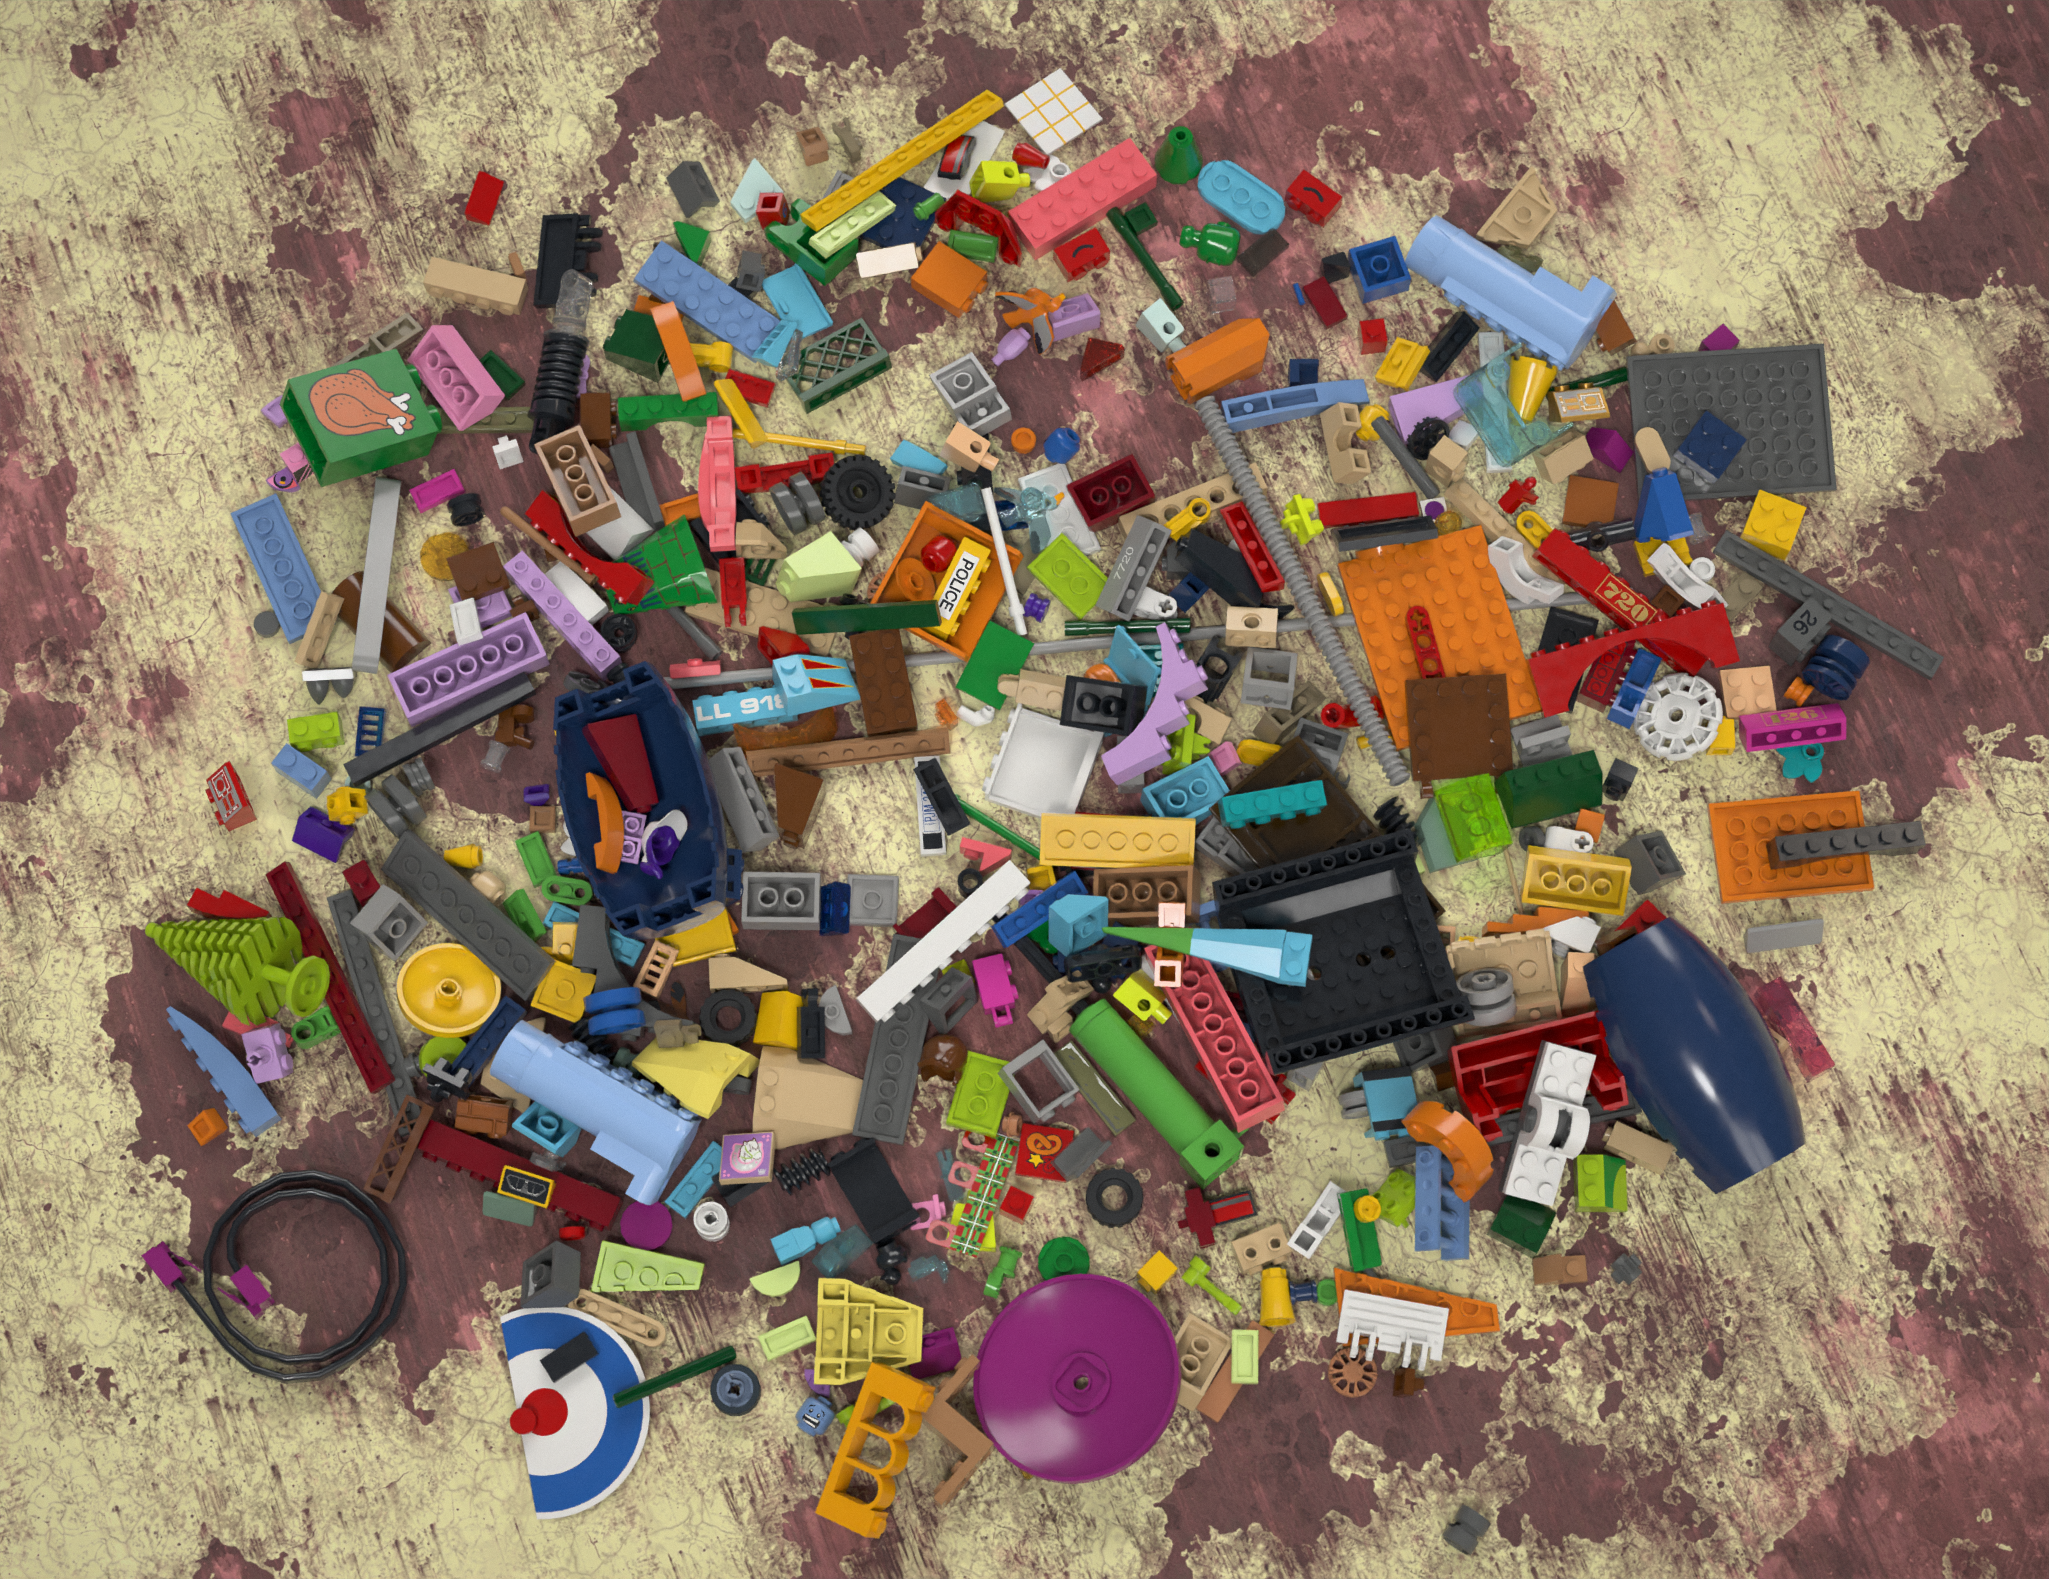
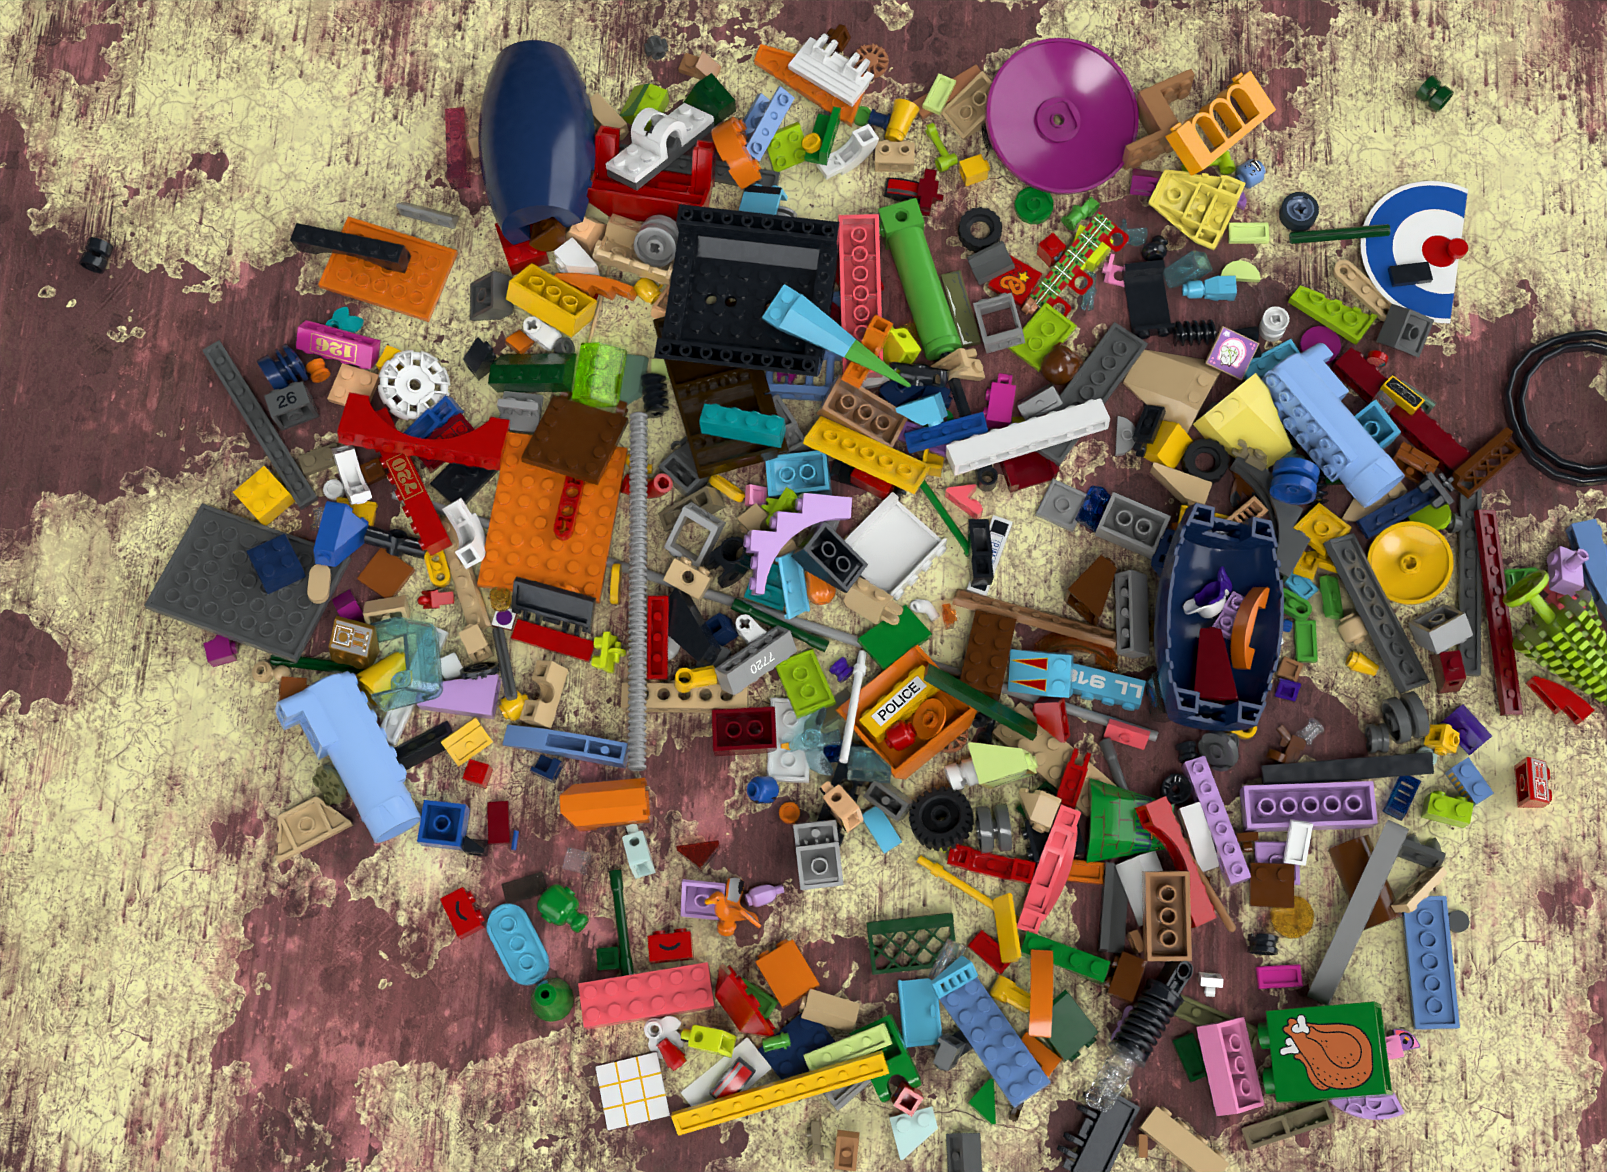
camera: 150 degrees left, 0 degrees up
black slope [1258,602,1295,619] -> none

